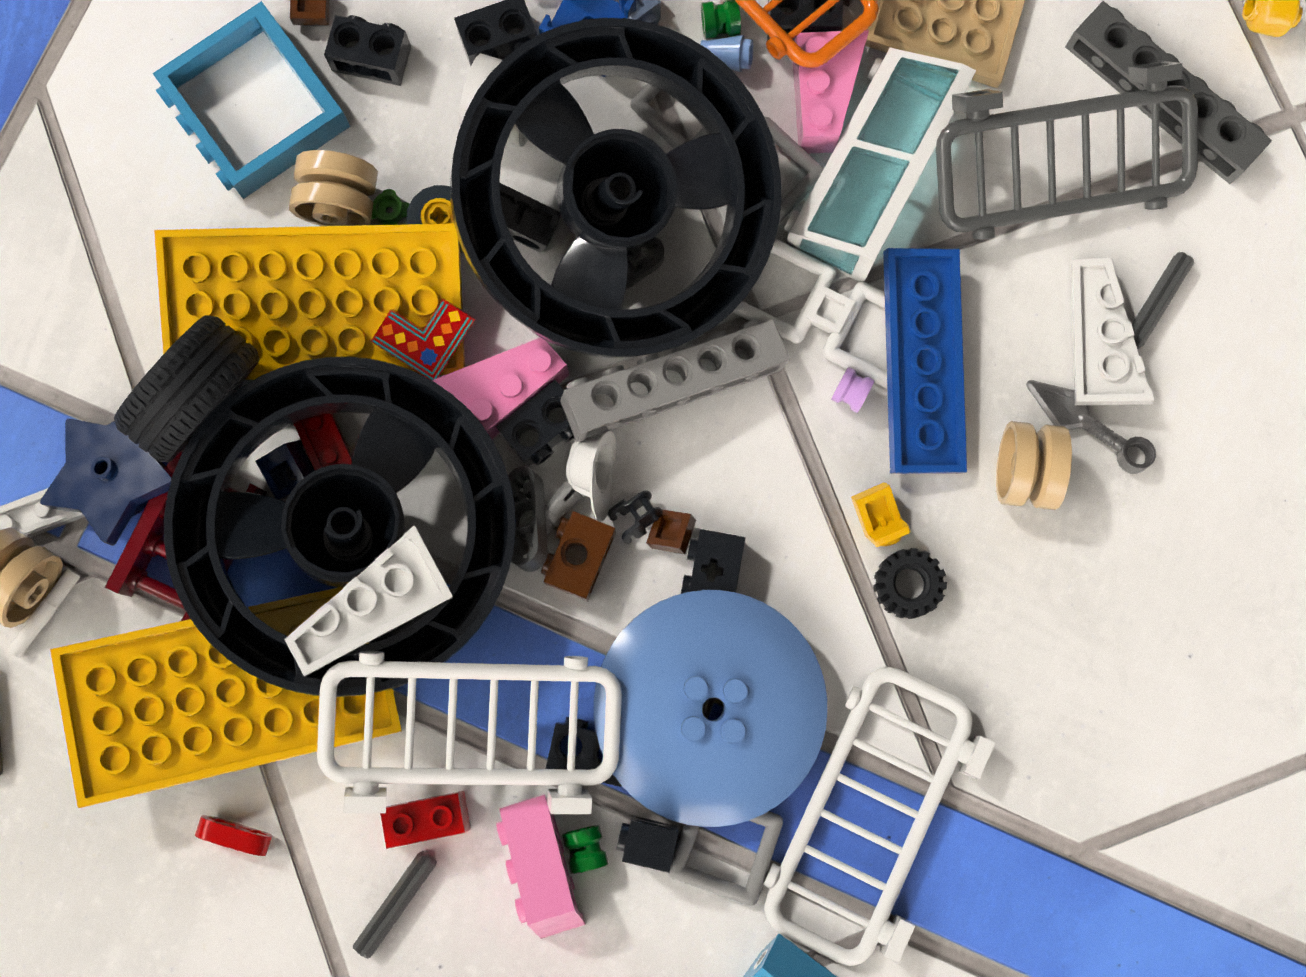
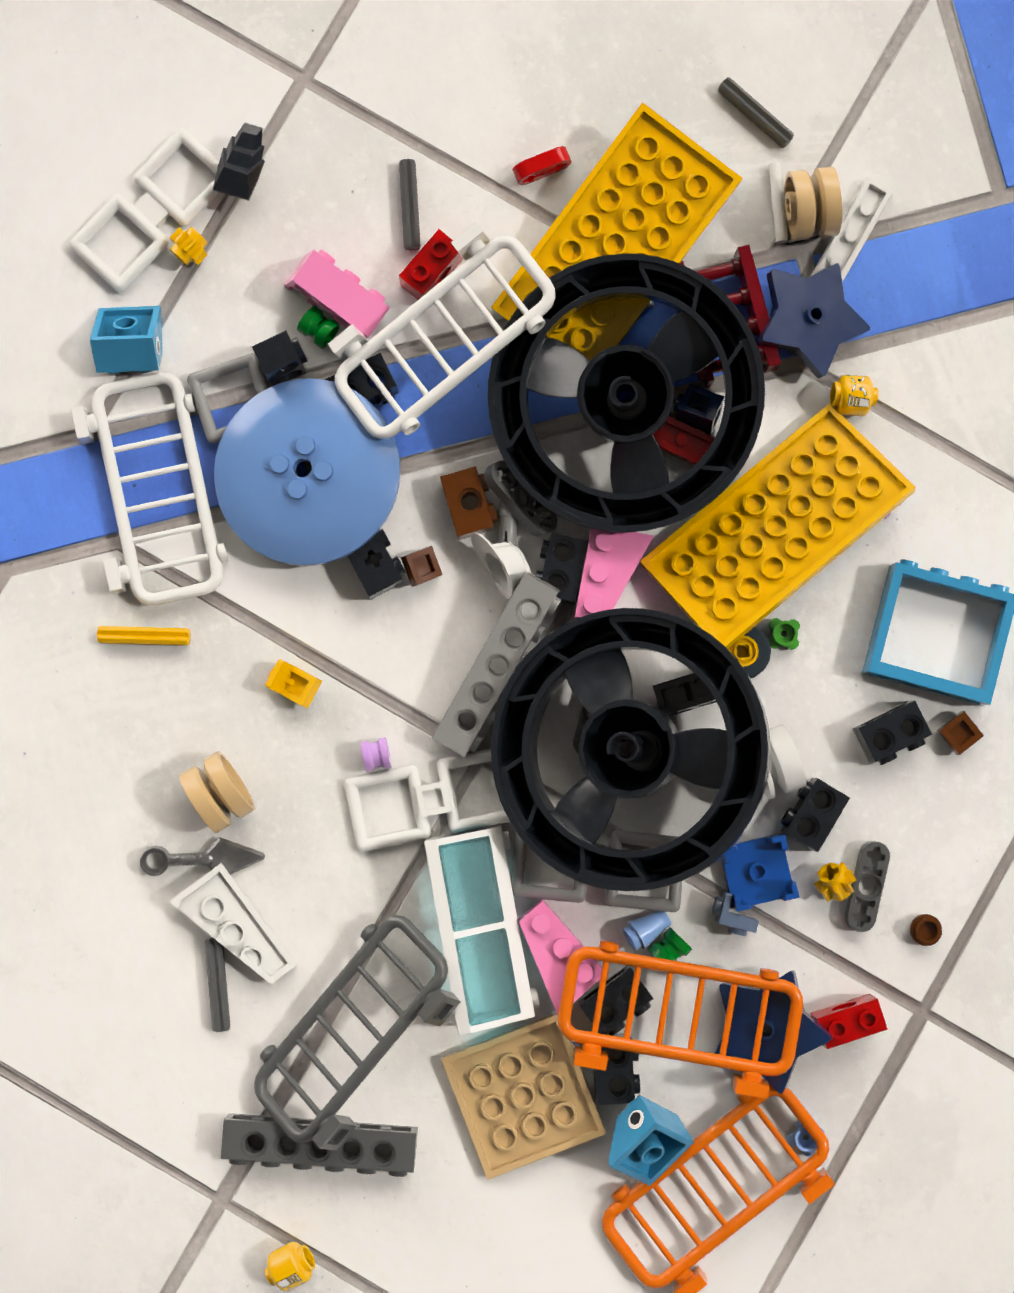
camera: 140 degrees right, 5 degrees up
black tyre [114,315,260,463] -> none
white wing [284,525,453,676] -> none
tan wheel [289,150,378,226] -> none
red tile [371,298,476,380] -> none
black piece [607,491,663,544] -> none
black tyre [873,548,947,619] -> none
blue plate [883,248,967,474] -> none
none -> yellow axle [97,626,191,646]
none -> yellow head [830,375,878,416]

